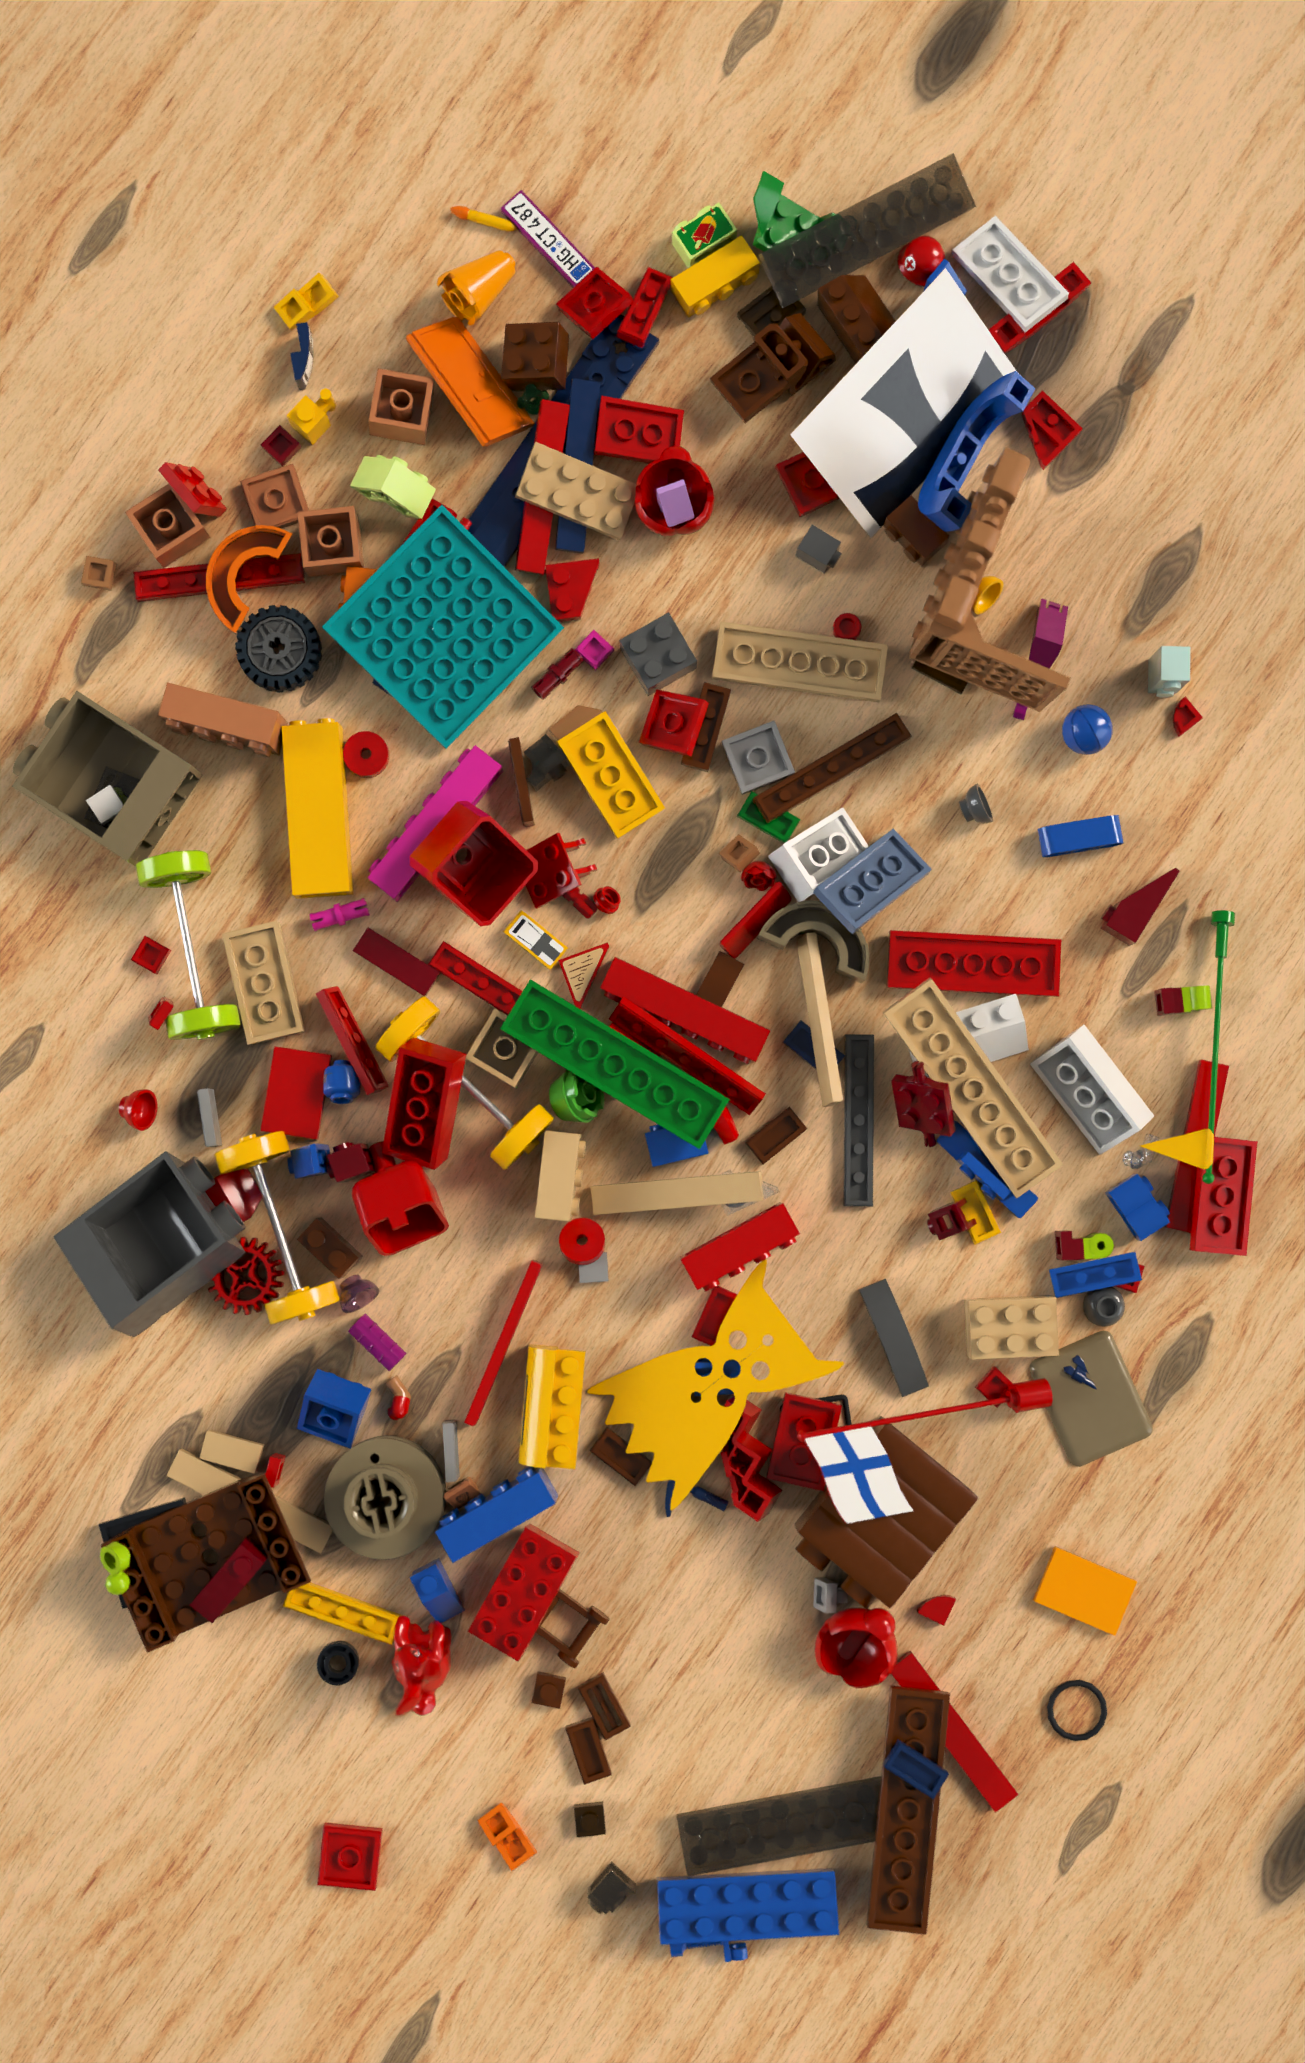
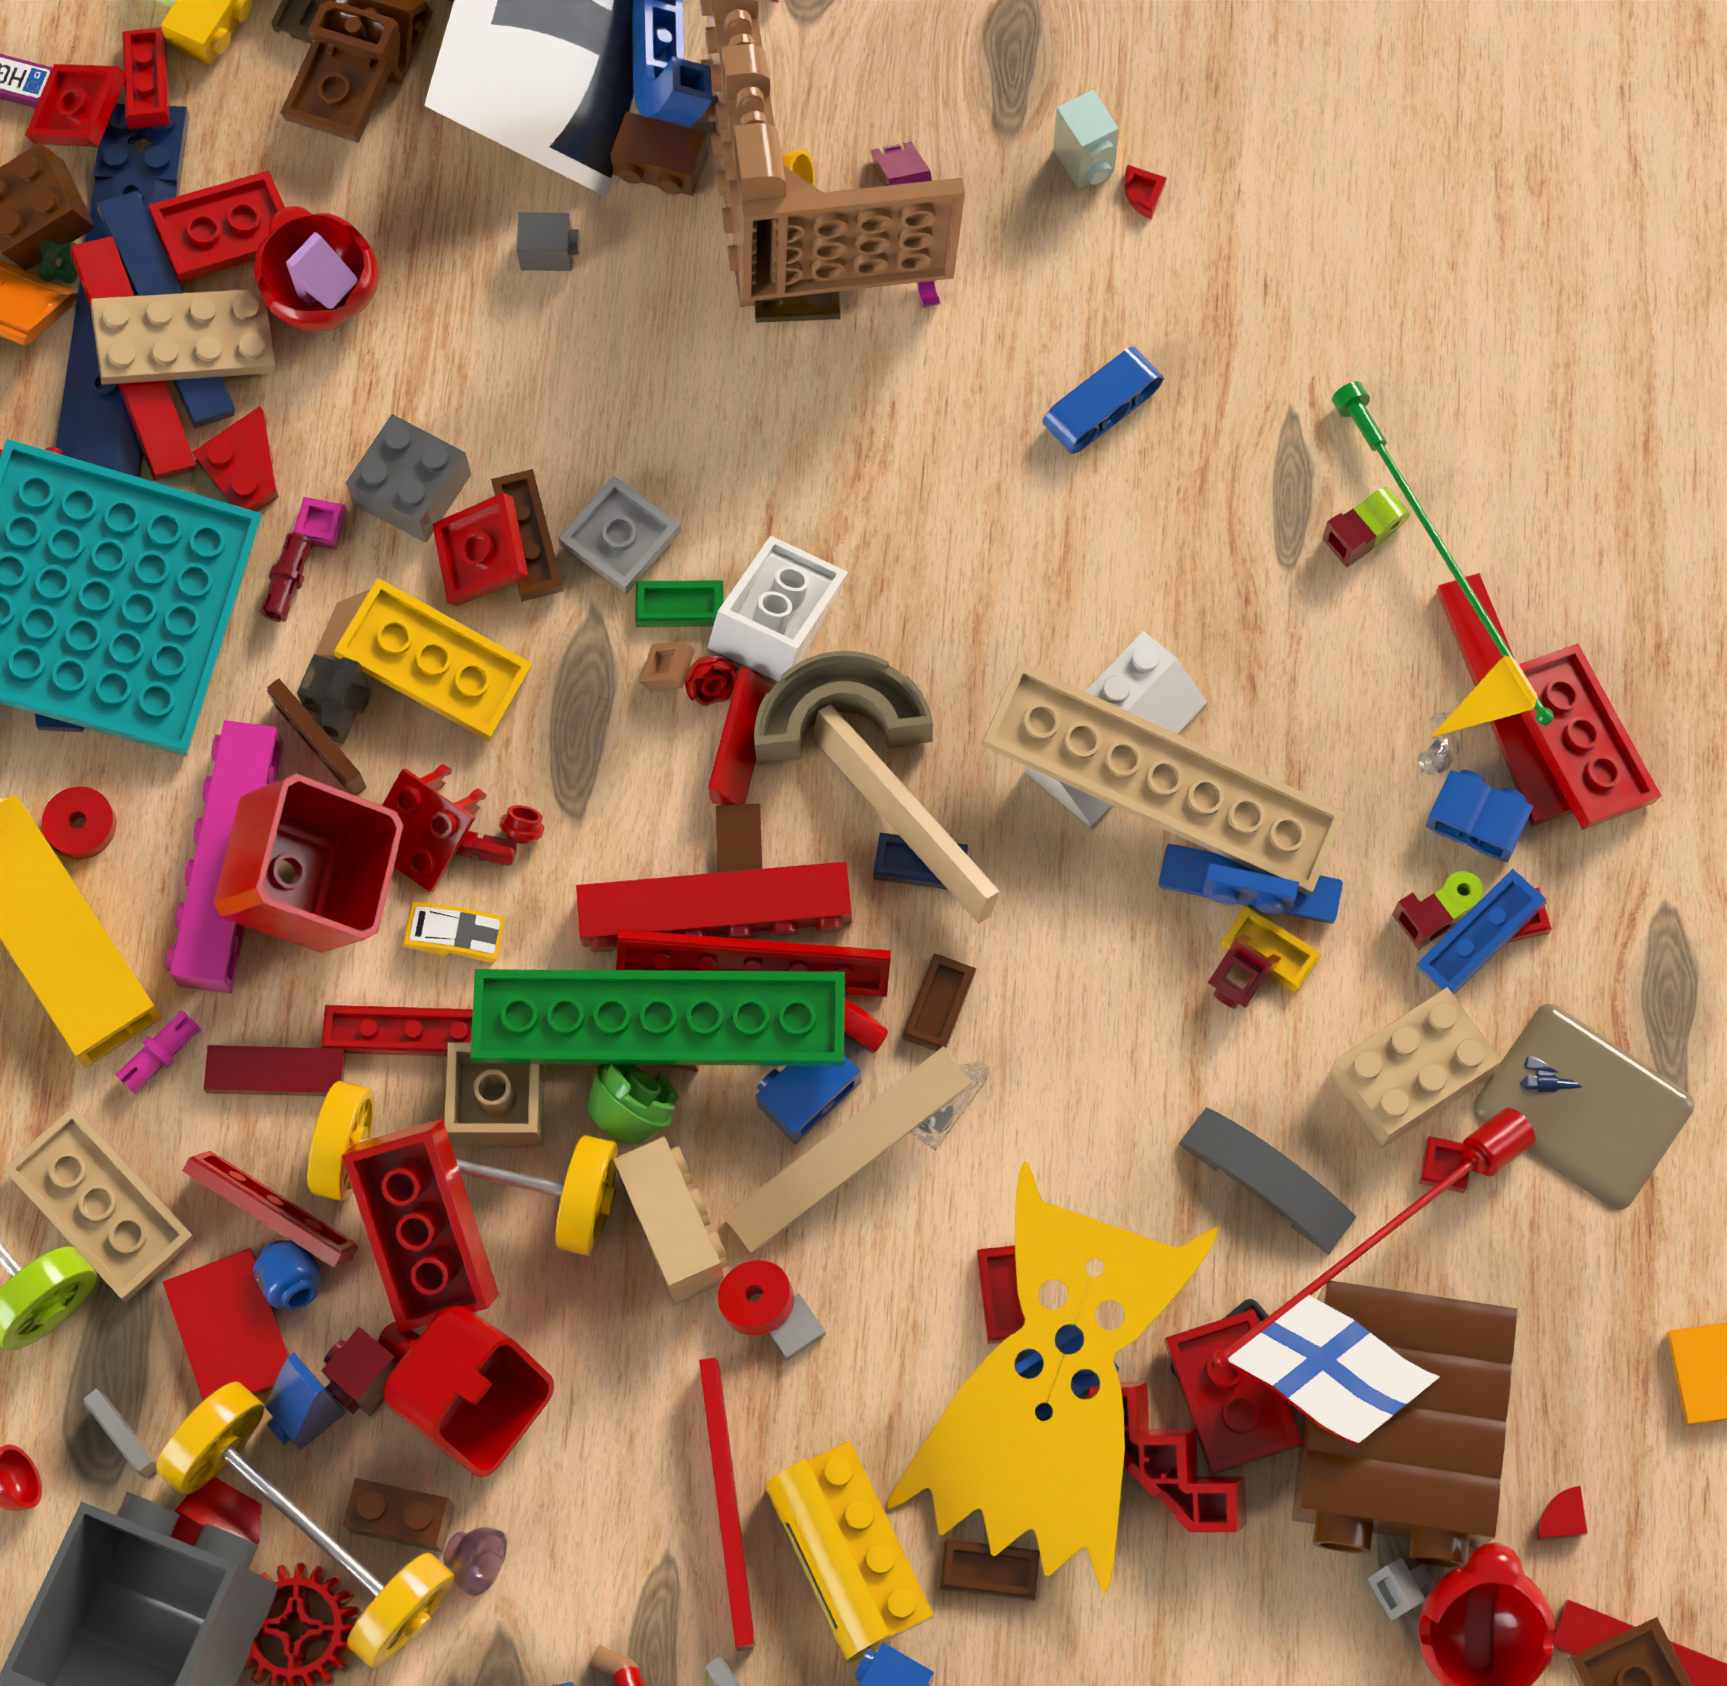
camera: 30 degrees left, 15 degrees down
magenta axle [348,1313,407,1372] -> none
tile [558,942,609,1009] -> none
dark blue piece [665,1480,729,1517] -> none
red brick [680,1202,800,1292] -> none
tan plate [712,621,888,703] -> none
reddish brown tile [753,713,912,824] -> none
red plate [775,452,840,517] -> none
sand blue plate [813,829,932,934] -> none
red tile [833,613,862,640] -> none
dark grey tile [843,1034,874,1206] -> none
red plate [887,930,1062,997] -> none
dark red plate [891,1061,956,1147] -> none
dark grey piece [959,784,993,824] -> none
white slope [1030,1025,1154,1155] -> none
blue piece [1062,704,1113,755] -> none
dark grey piece [1083,1287,1125,1327] -> none
dark red slope [1101,868,1180,946] -> none

